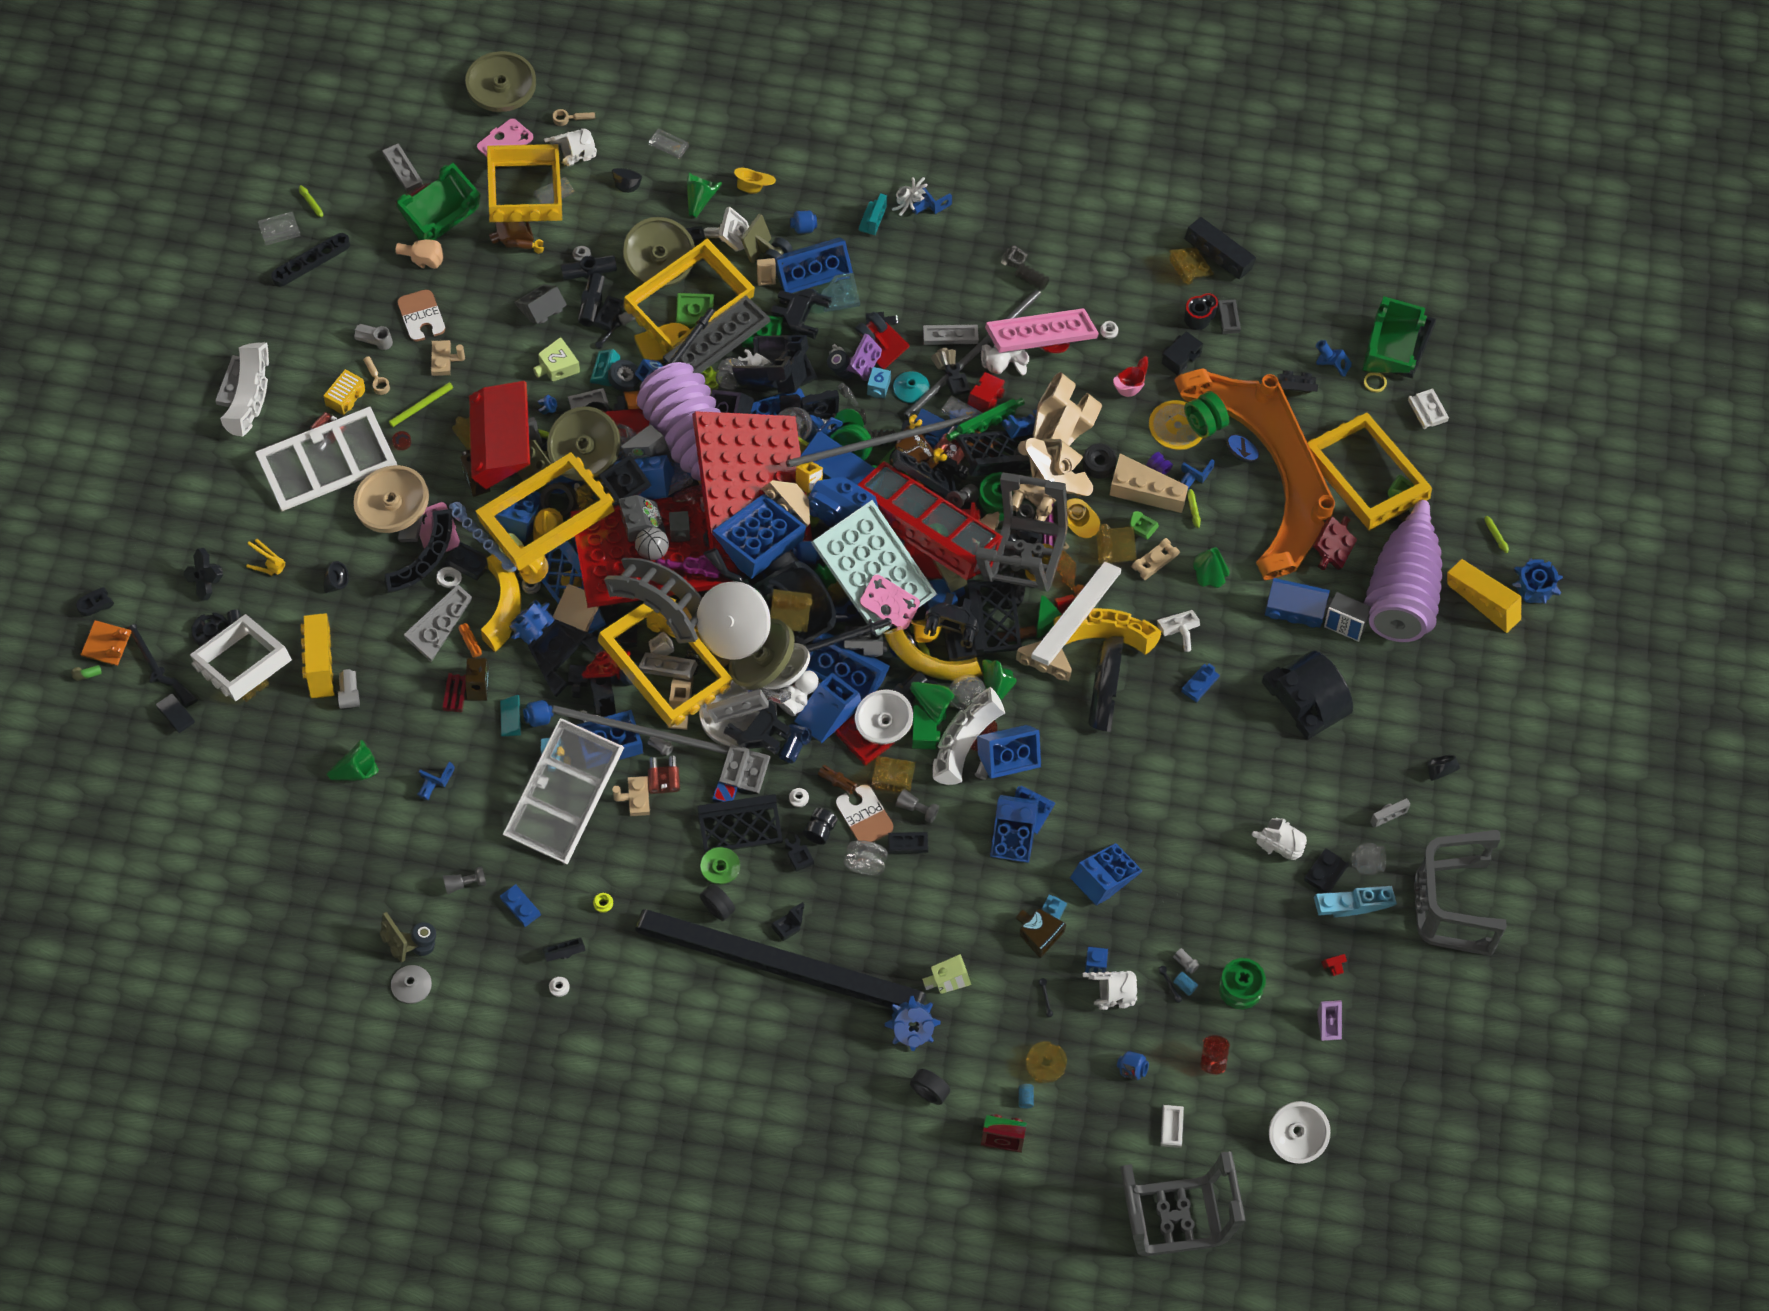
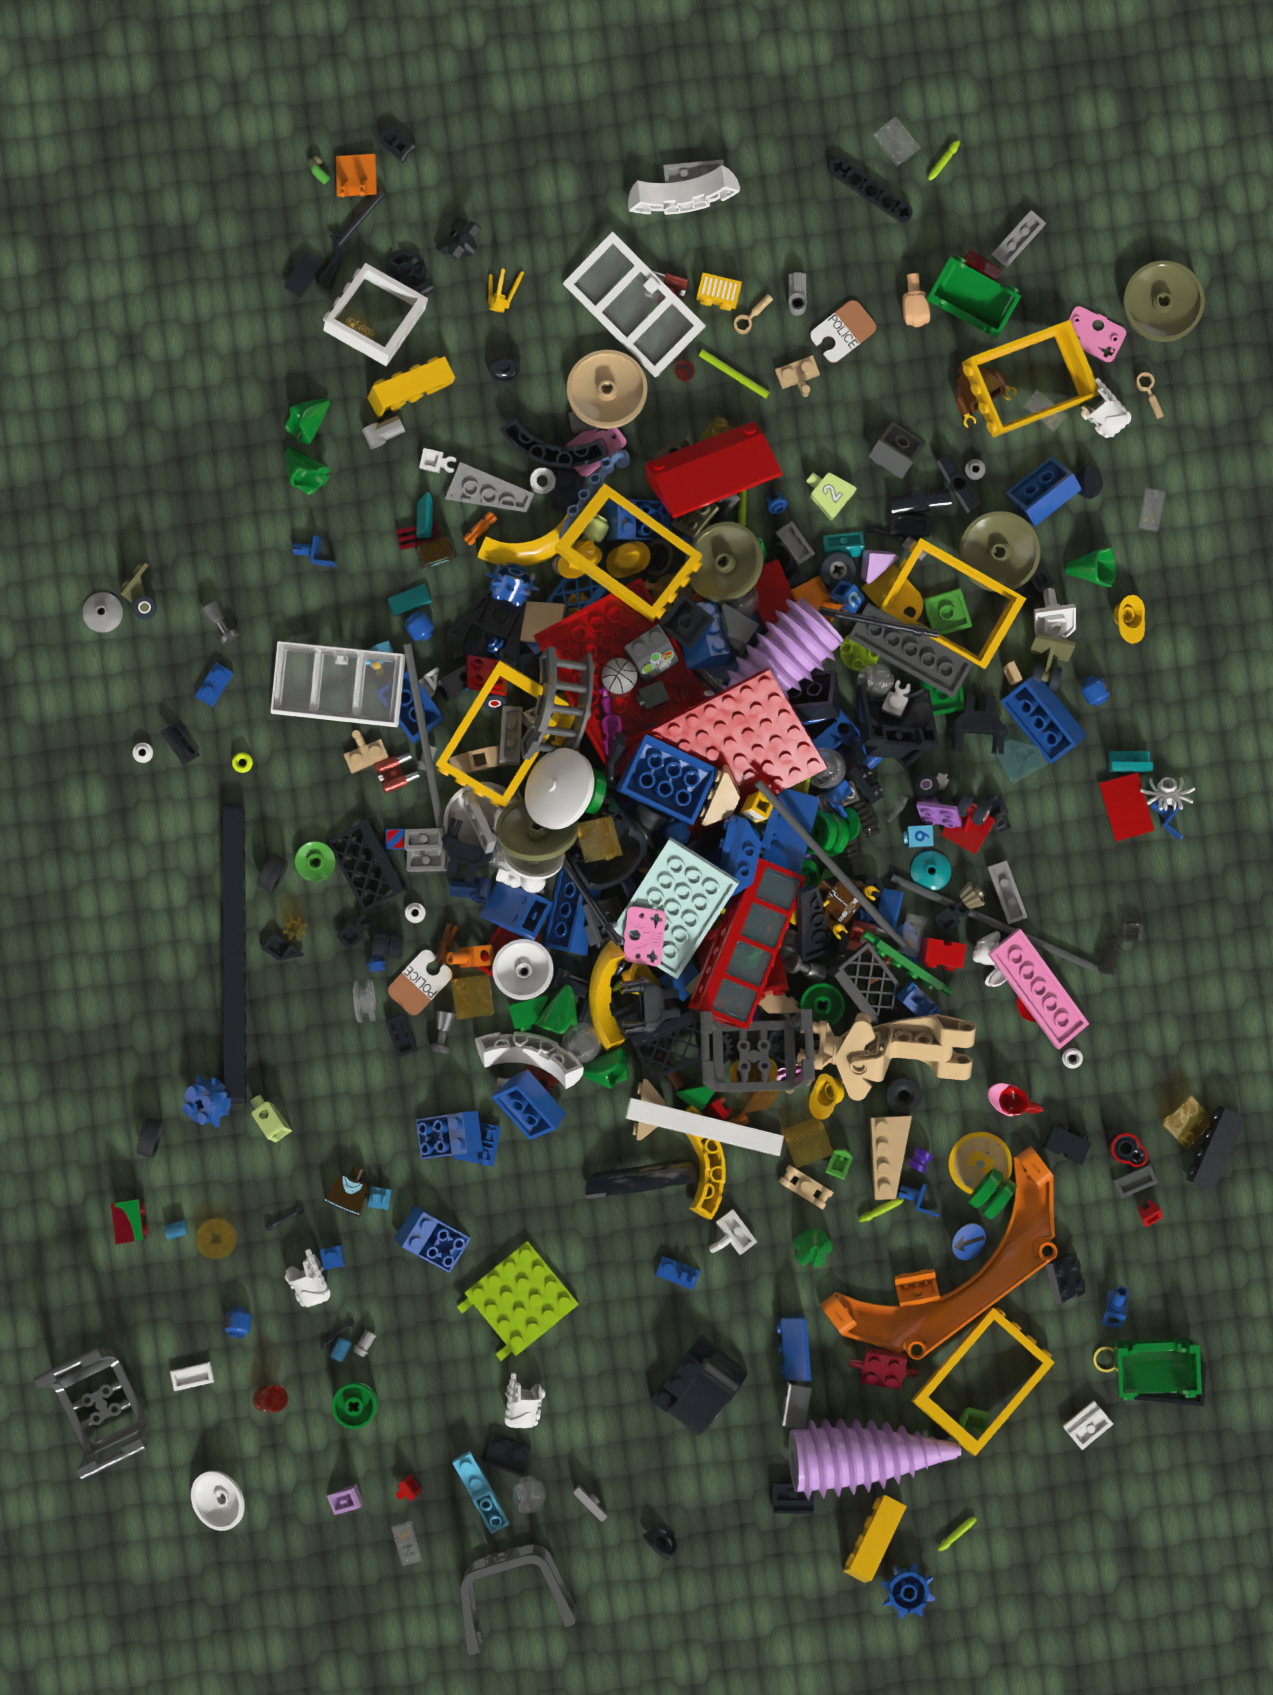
camera: 80 degrees right, 25 degrees up
none -> clear yellow gear [283,916,308,941]
none -> green hat [285,398,330,445]
none -> blue plate [367,957,386,972]
none -> clear tile [391,1520,422,1567]
none -> teal slope [416,492,433,538]
none -> white plate [419,448,457,473]
none -> orange bracket [446,945,494,968]
none -> lime plate [457,1241,579,1361]
none -> blue plate [487,637,506,659]
none -> black plate [773,1483,814,1514]
none -> lavender slope [860,550,899,584]
none -> orange bracket [894,1269,940,1308]
none -> blue slope [1005,456,1081,527]
none -> red tile [1098,773,1155,842]
none -> red tile [1137,1200,1163,1227]

